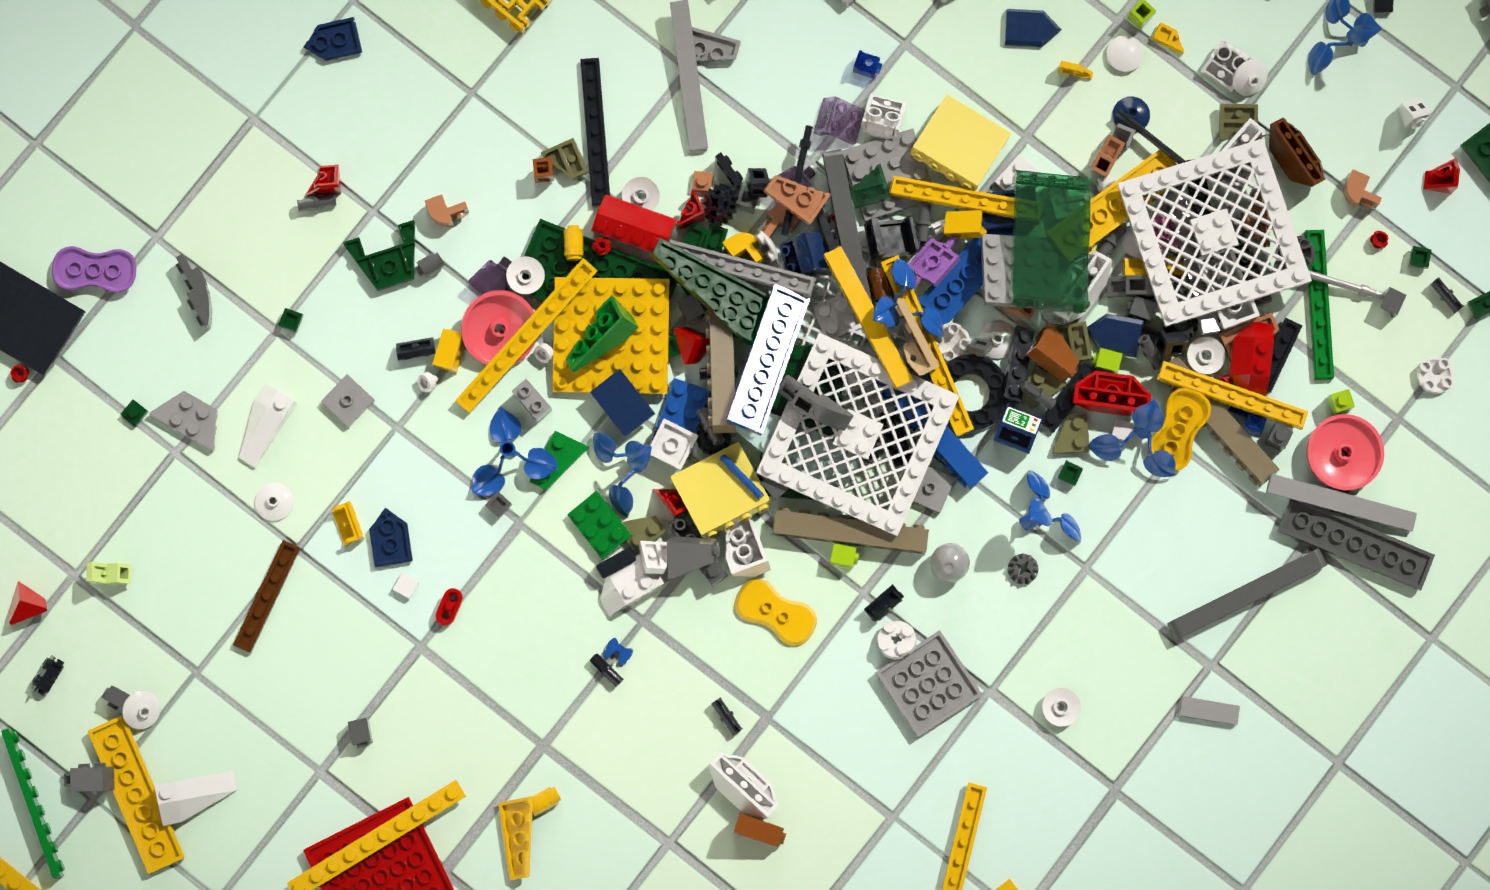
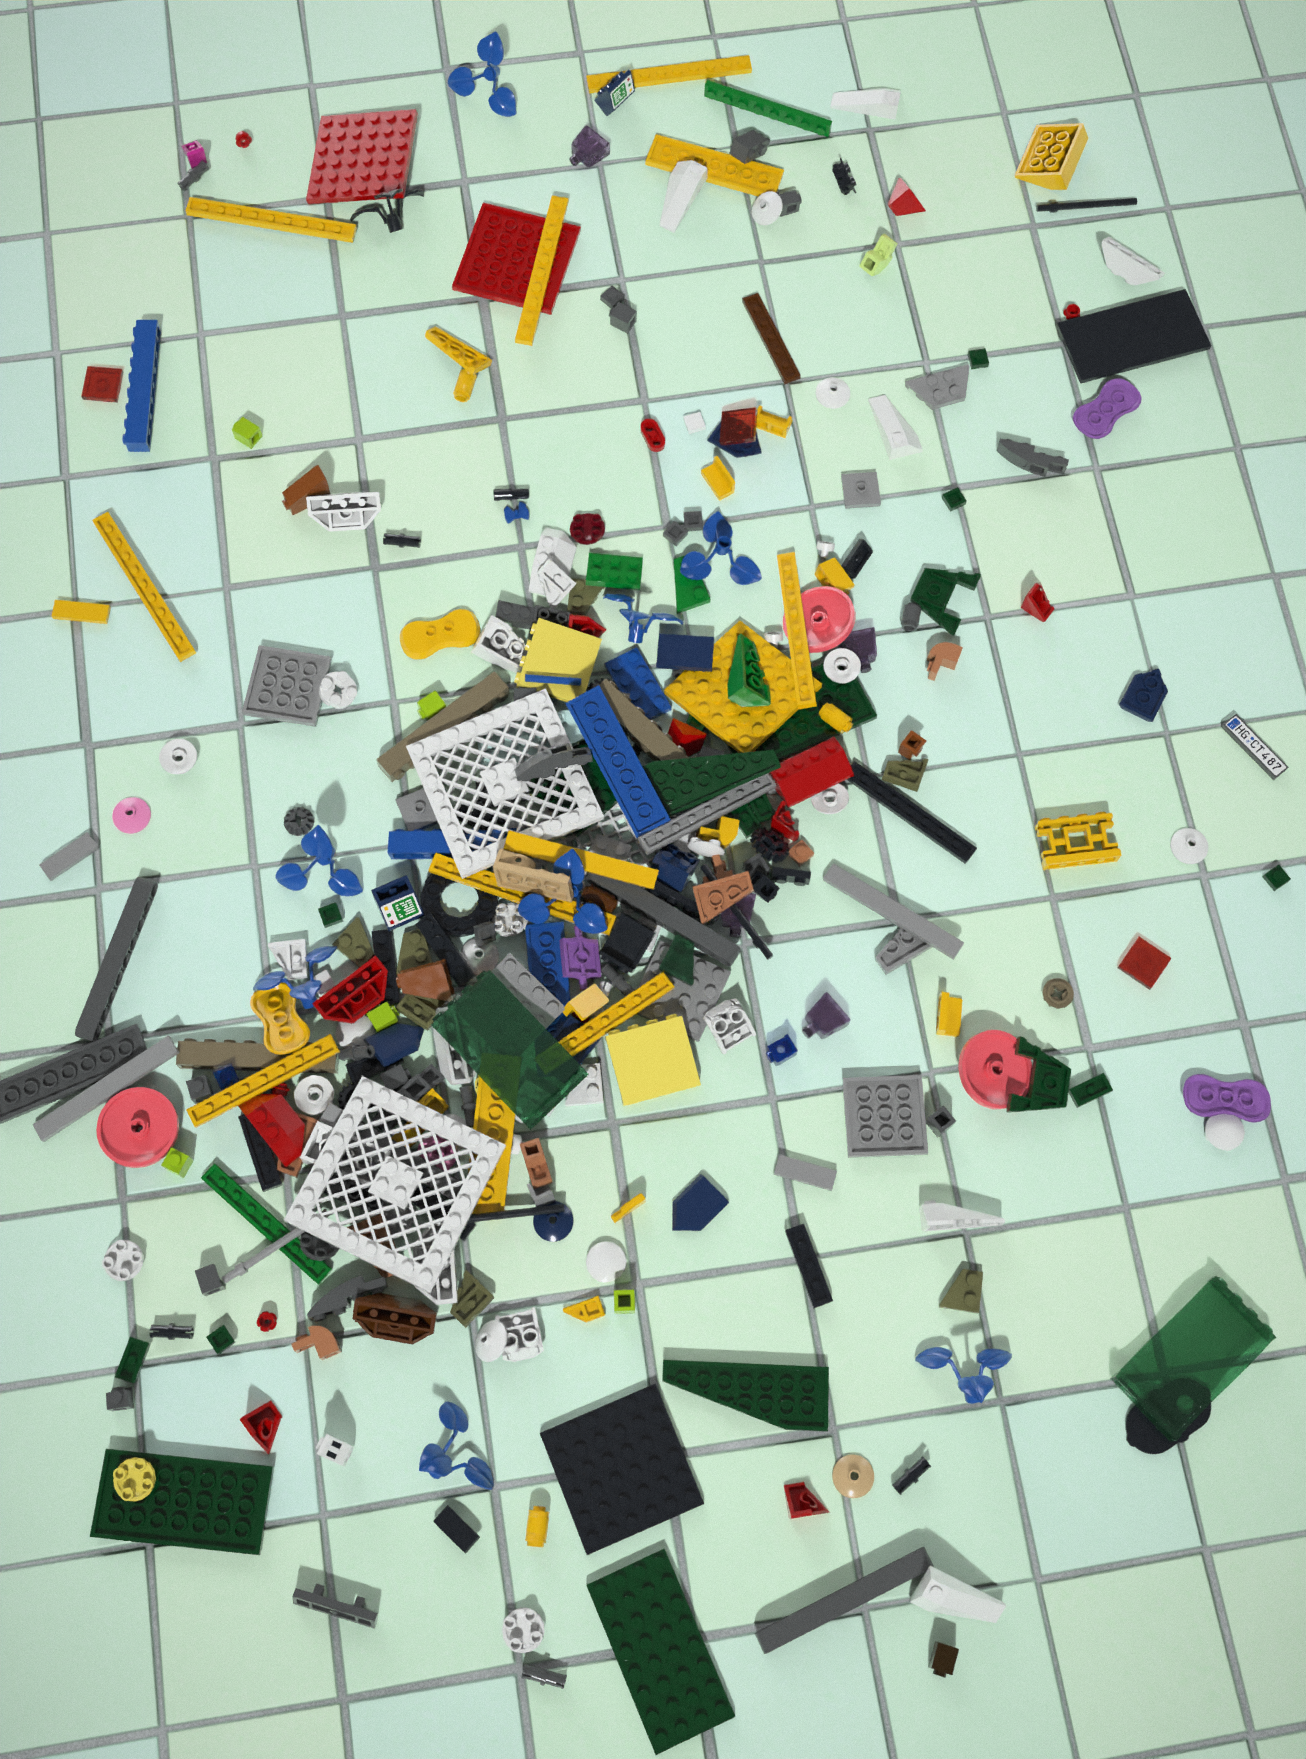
camera: 135 degrees right, 10 degrees down
dark grey pin [297,194,337,212] -> none
light grey brick [512,379,552,423] -> none
red plate [592,237,611,256] -> none
black slope [596,548,636,578] -> none
white plate [650,419,698,470] -> none
dark grey slope [667,536,720,579] -> none
clear purple bracket [813,96,865,145] -> none
black hinge [864,584,904,622] -> none
light grey piece [930,543,970,583] -> none
dark grey axle [1021,381,1056,410] -> none
black brick [1156,331,1188,358] -> none
none -> bright pink dish [112,797,151,834]
none -> white wing [268,939,308,980]
none -> dark grey slope [307,1275,388,1322]
none -> white dish [335,1015,375,1048]
none -> dark red dish [569,513,605,545]
none -> dark grey plate [600,286,625,309]
none -> dark grey plate [663,521,688,547]
none -> yellow panel [701,456,735,501]
none -> clear red tile [720,407,758,446]
none -> clear purple torso [801,992,851,1039]

